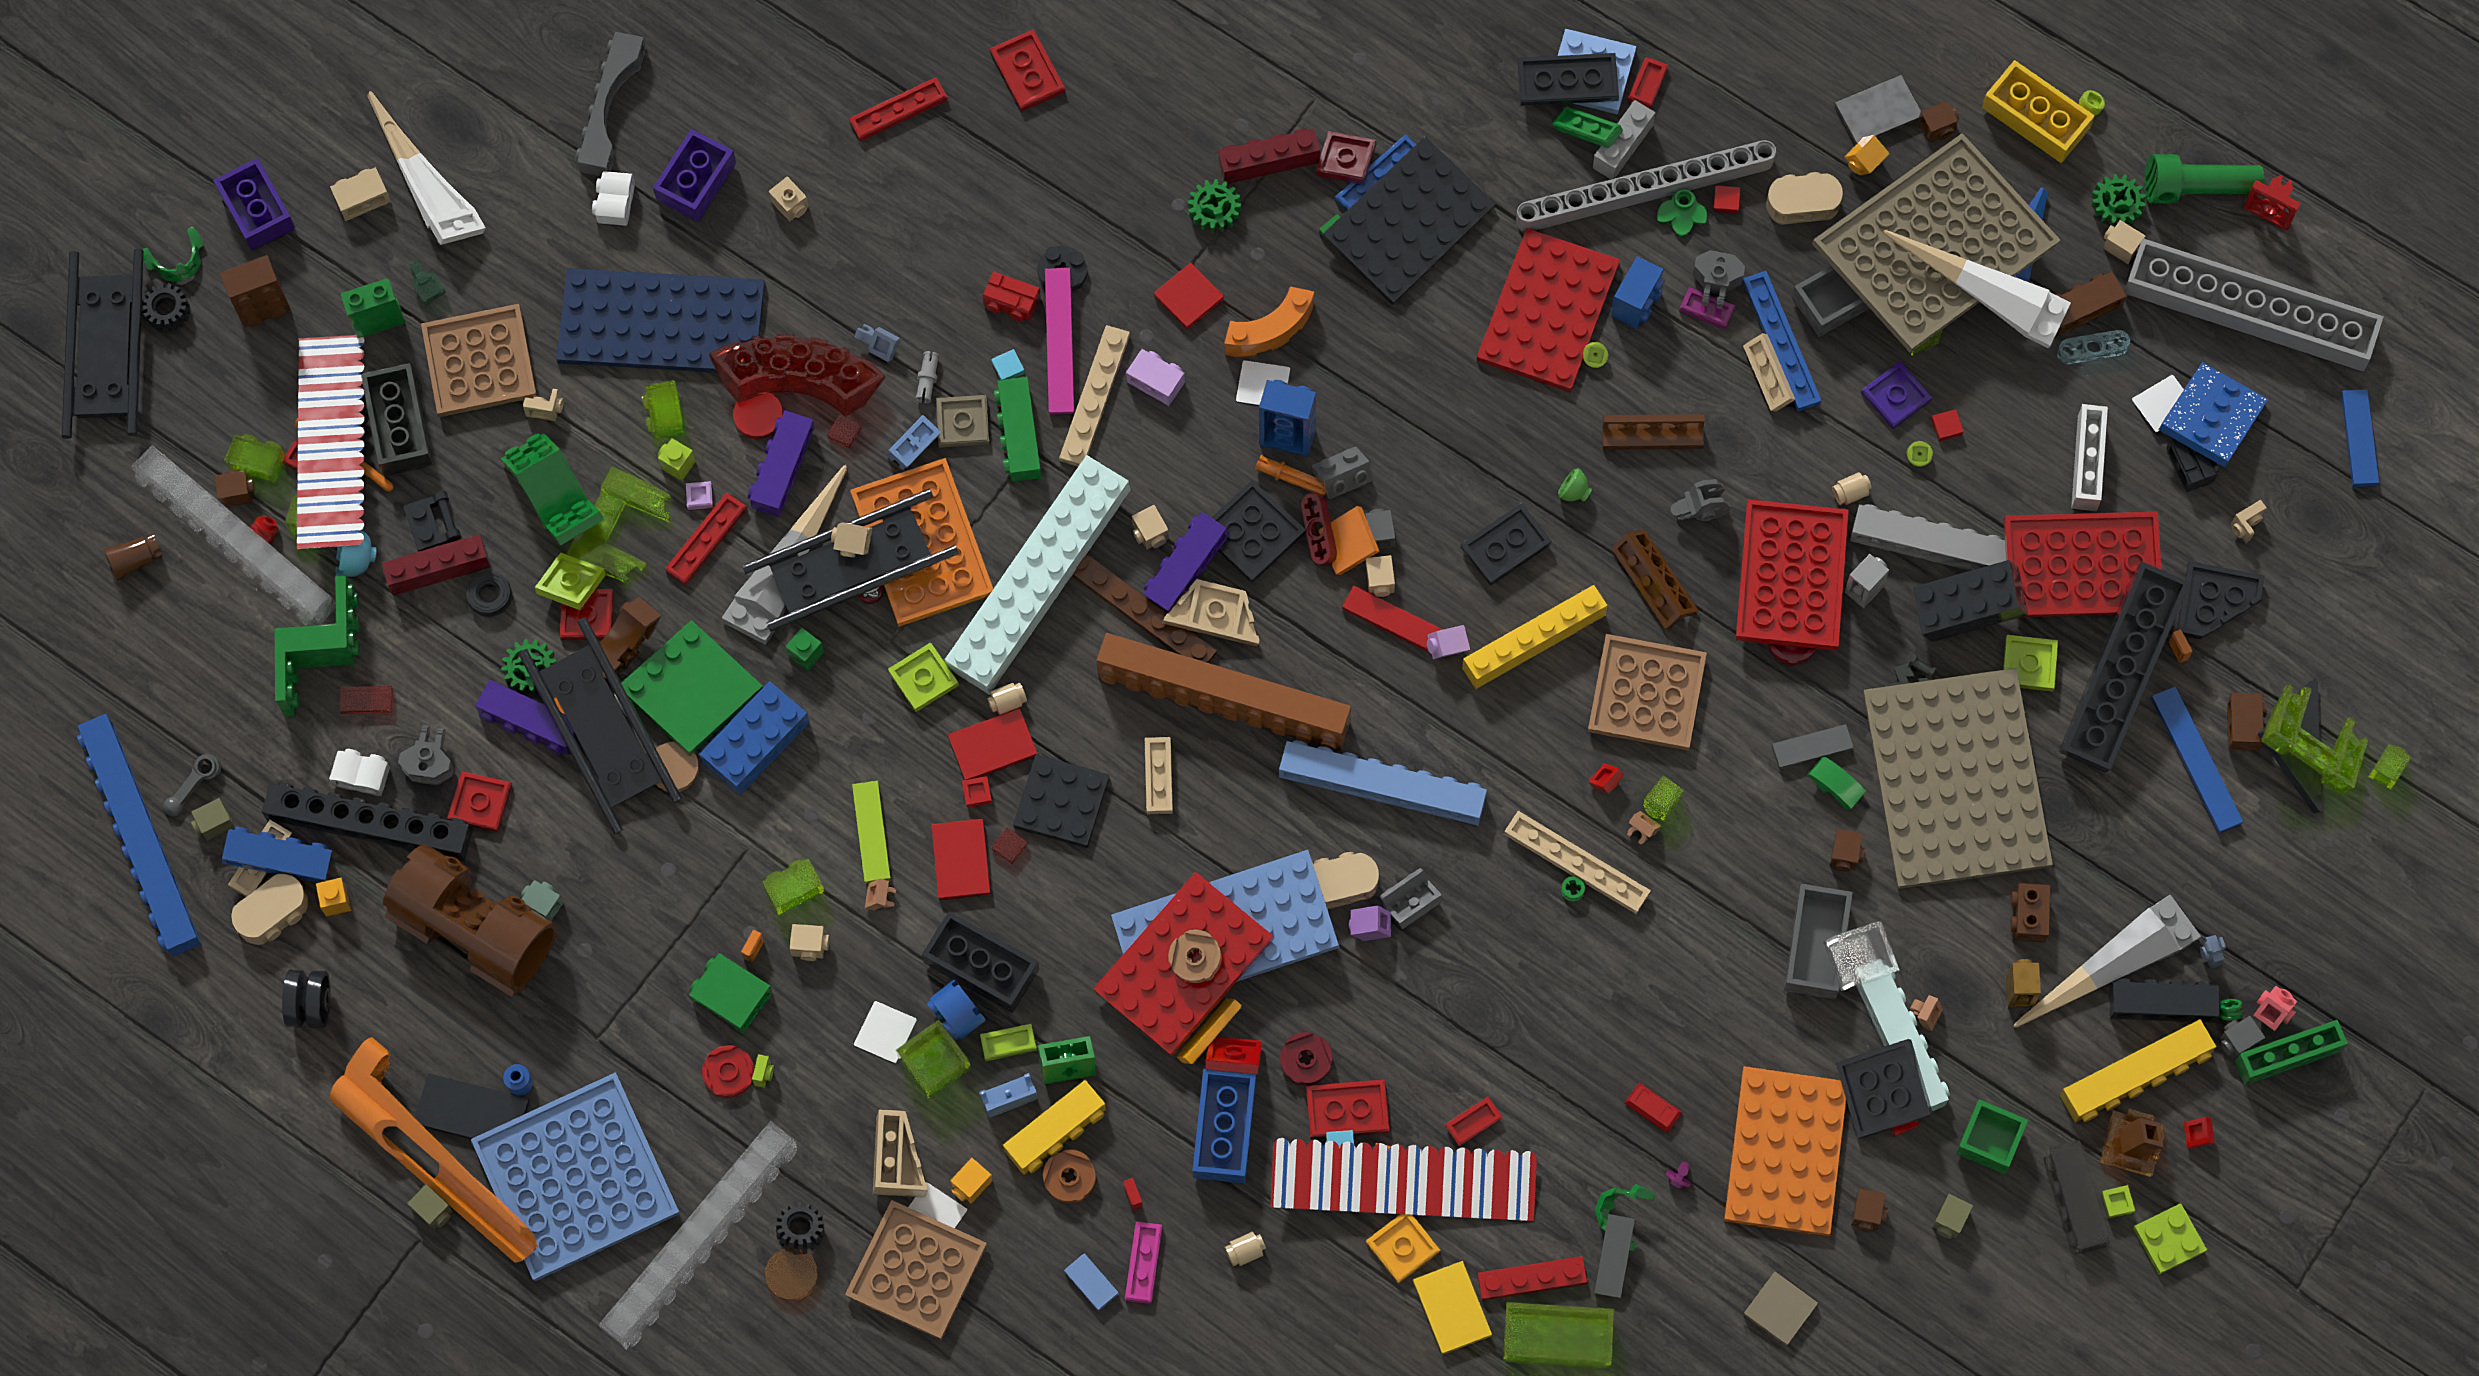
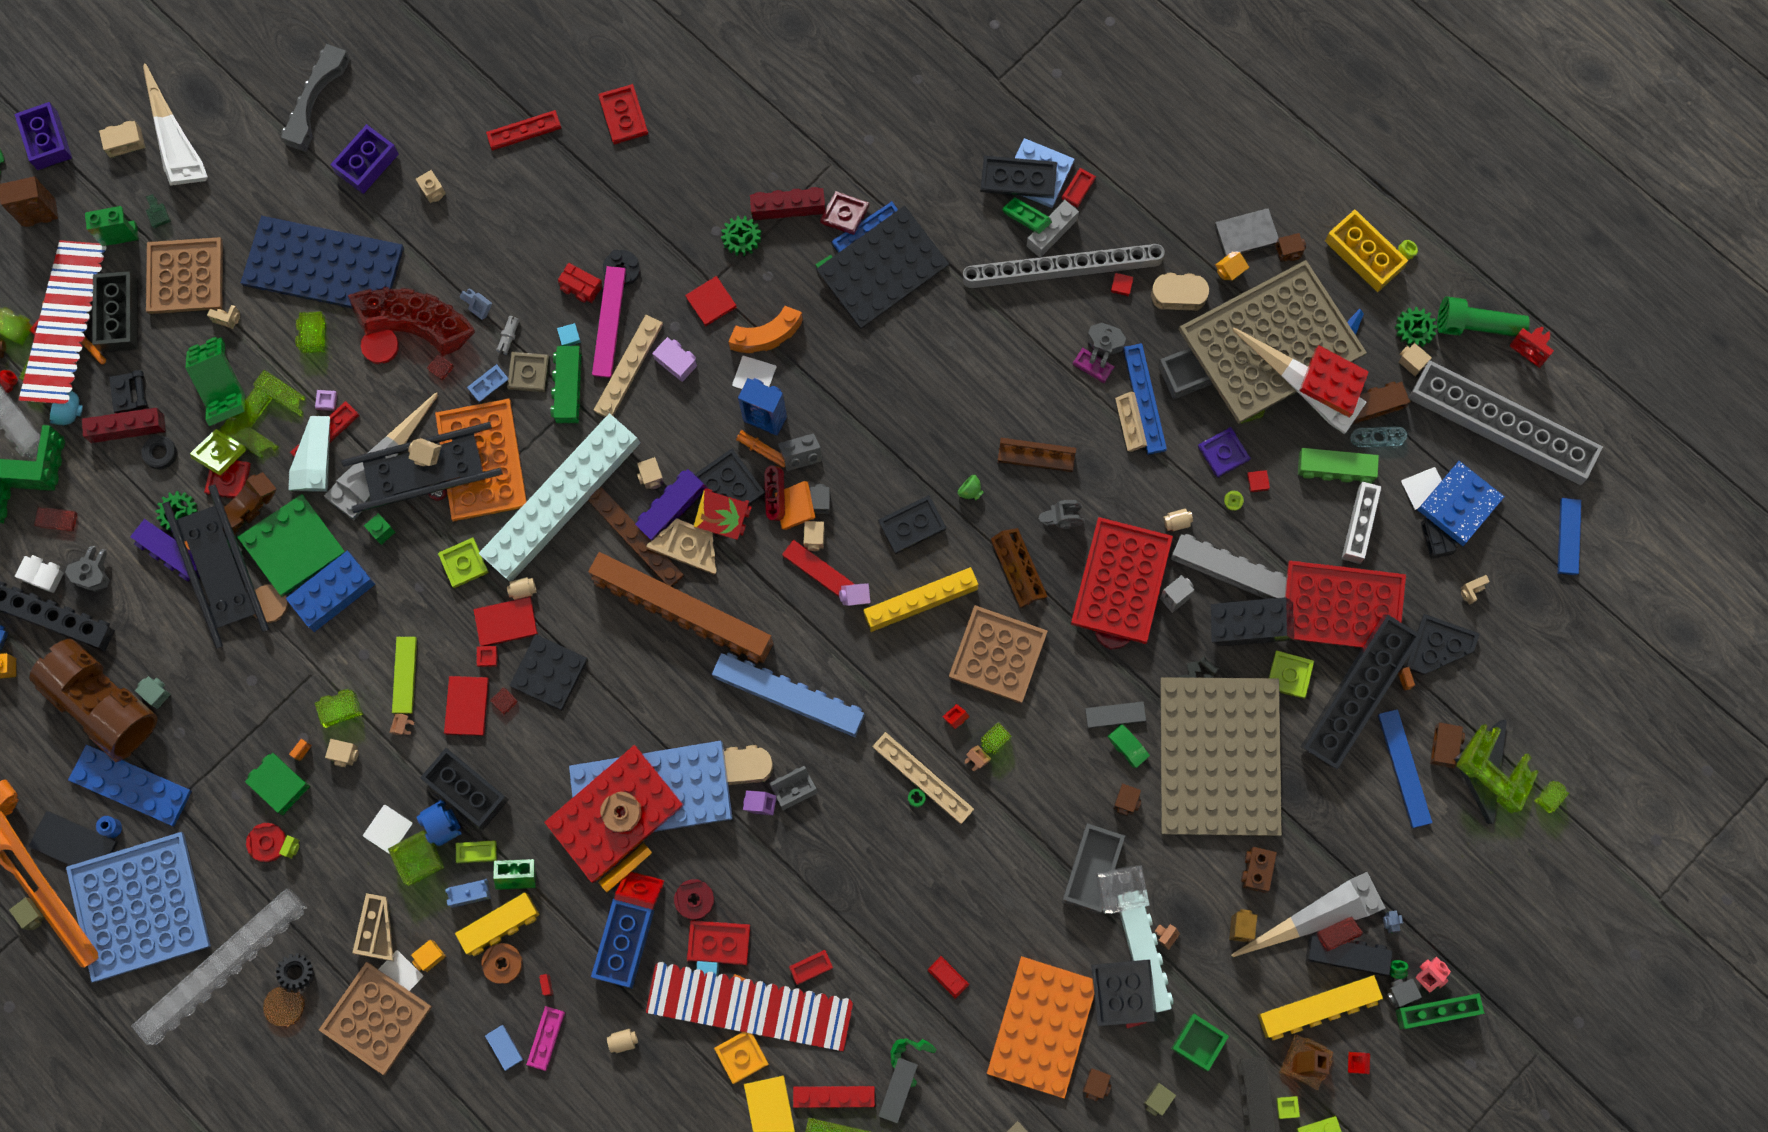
camera: 10 degrees right, 5 degrees up
red tile [447,771,512,833] -> none
white brick [592,171,635,226] -> none
lime brick [658,438,696,481] -> none
dark purple brick [748,411,815,517] -> none
tan plate [1145,737,1173,814] -> none
red plate [1477,228,1620,392] -> none
lime tile [1583,342,1608,368] -> none
blue brick [1611,256,1665,329] -> none
green plate [1657,189,1707,237] -> none
magenta plate [1666,1162,1691,1189] -> none
none -> blue plate [68,745,192,826]
none -> light aqua wedge [289,416,330,492]
none -> red panel [693,488,751,540]
none -> bright green brick [1298,448,1379,484]
none -> red plate [1299,345,1369,418]
none -> clear red tile [1317,916,1363,951]

